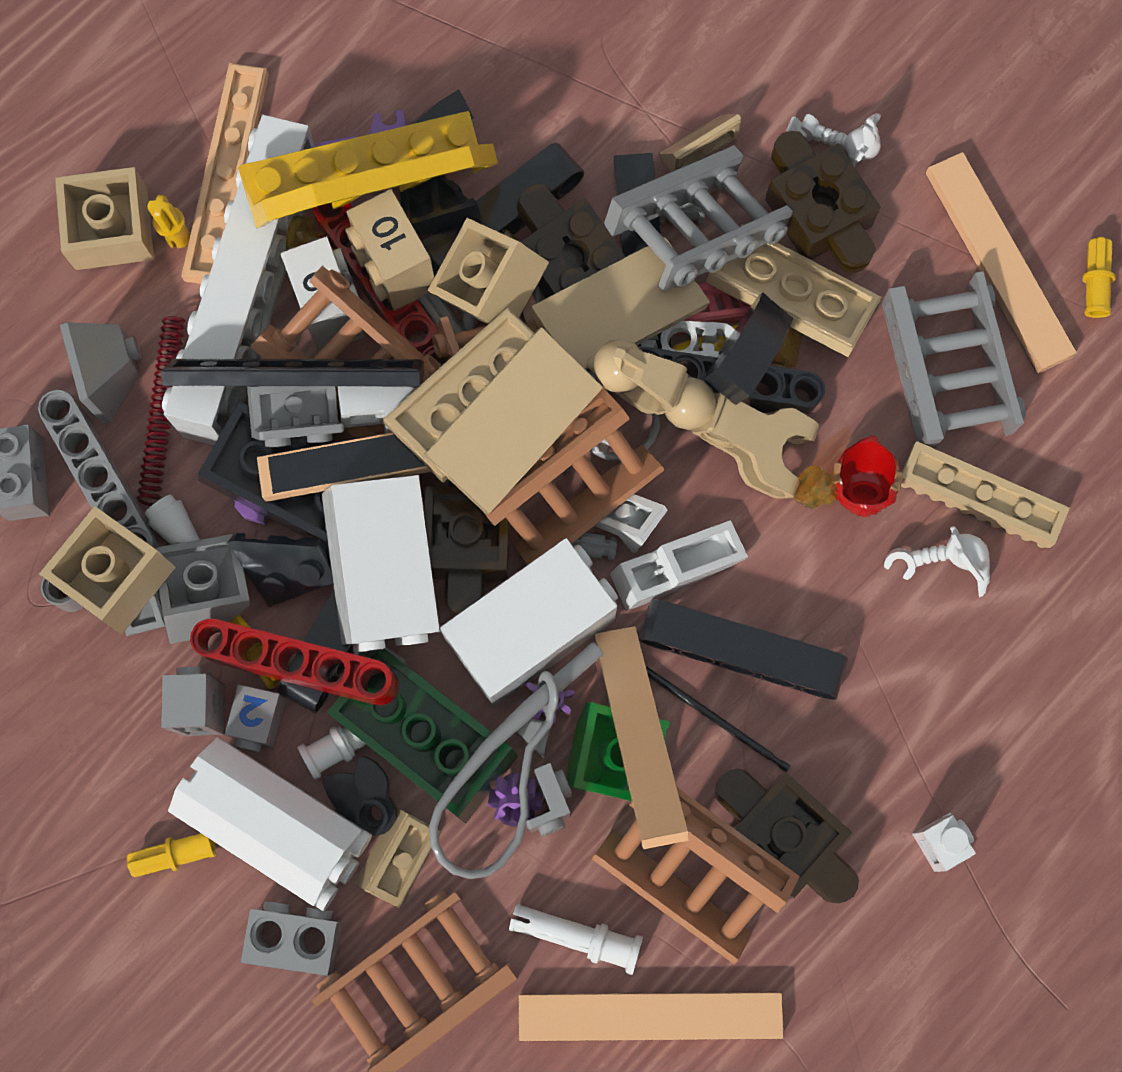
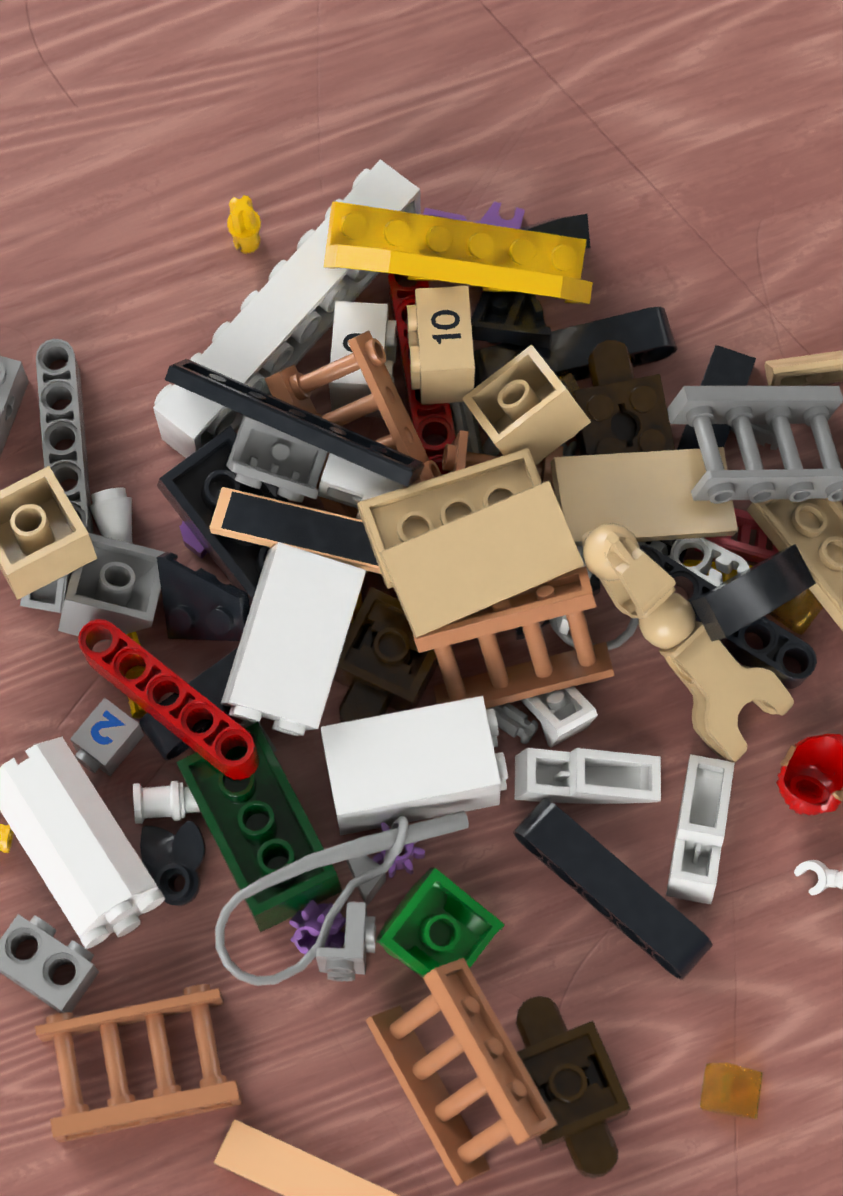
camera: 25 degrees right, 5 degrees down
tan brick [55,167,154,270] -> none
light grey slope [60,322,142,424] -> none
dark red piece [136,316,186,506] -> none
light grey brick [161,667,225,736] -> none
light nougat tile [181,63,269,284] -> none
clear yellow tile [286,215,325,251] -> none
tan slope [355,807,440,908] -> none
white pin [509,903,643,975] -> none
light nougat tile [595,626,689,849] -> none
black piece [645,665,791,772] -> none
clear yellow tile [794,465,836,509] -> none
white brick [912,813,976,872] -> none
none -> white slope [666,754,735,904]
none -> clear yellow slope [700,1062,763,1119]

